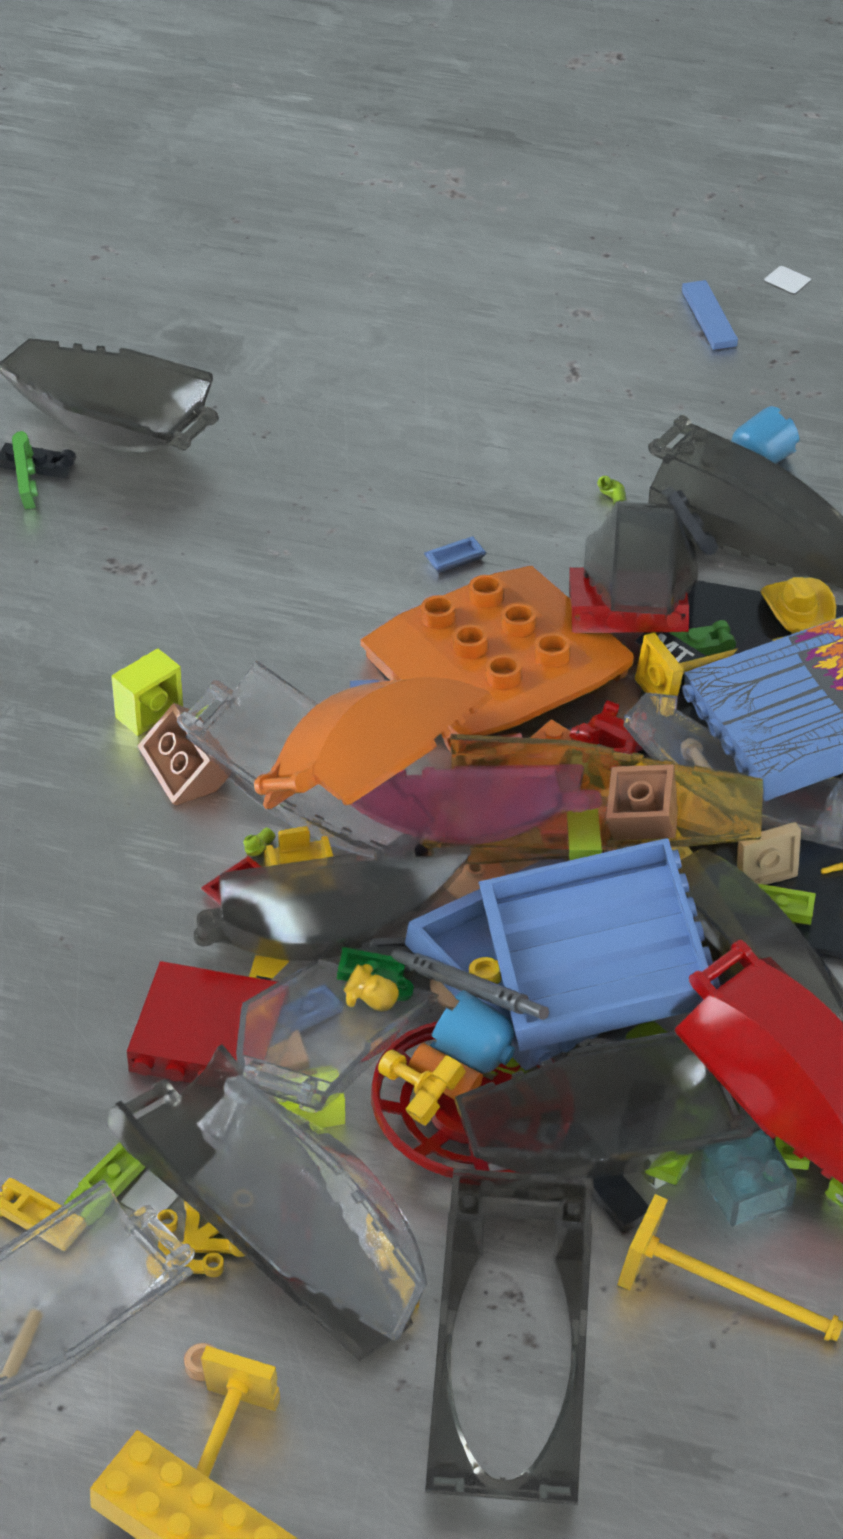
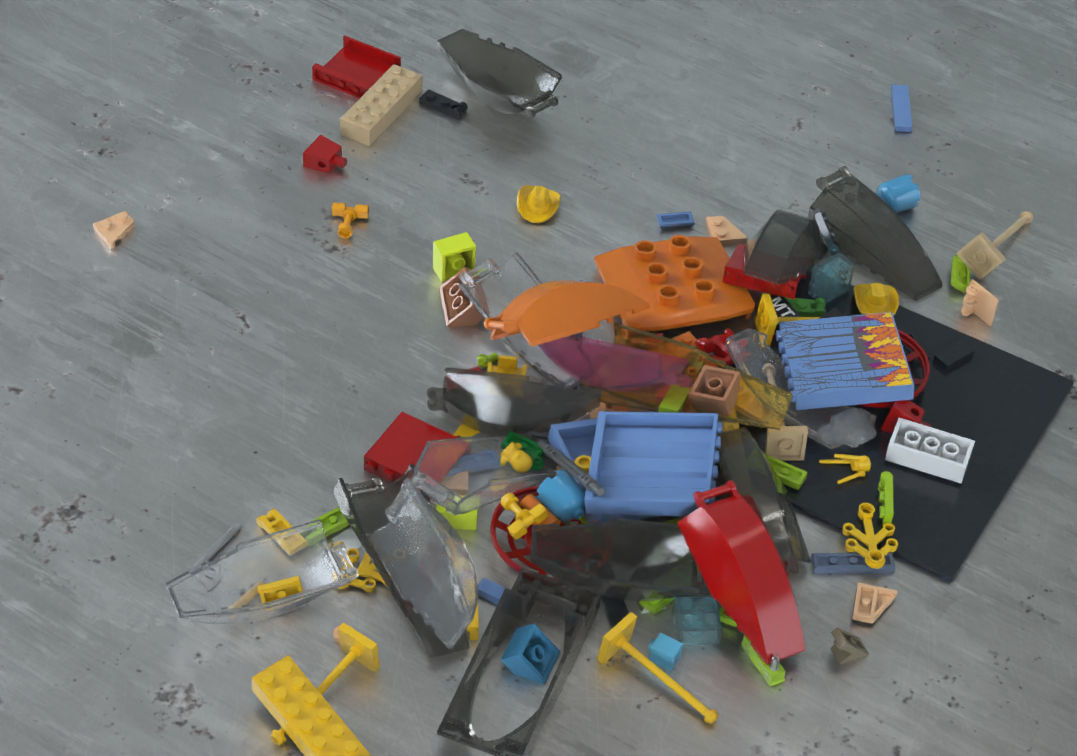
camera: 15 degrees right, 0 degrees up
bright green plate [12,431,39,510] -> none
lime arm [597,475,627,510] -> none
white sticker [764,266,811,294] -> none
none -> yellow brick [258,575,305,607]
none -> medium blue tile [477,578,519,610]
none -> dark azure slope [501,623,561,684]
none -> yellow hat [517,185,561,223]
none -> medium azure brick [648,632,683,671]
none -> light nougat wing [705,216,747,245]
none -> clear light blue brick [808,252,855,305]

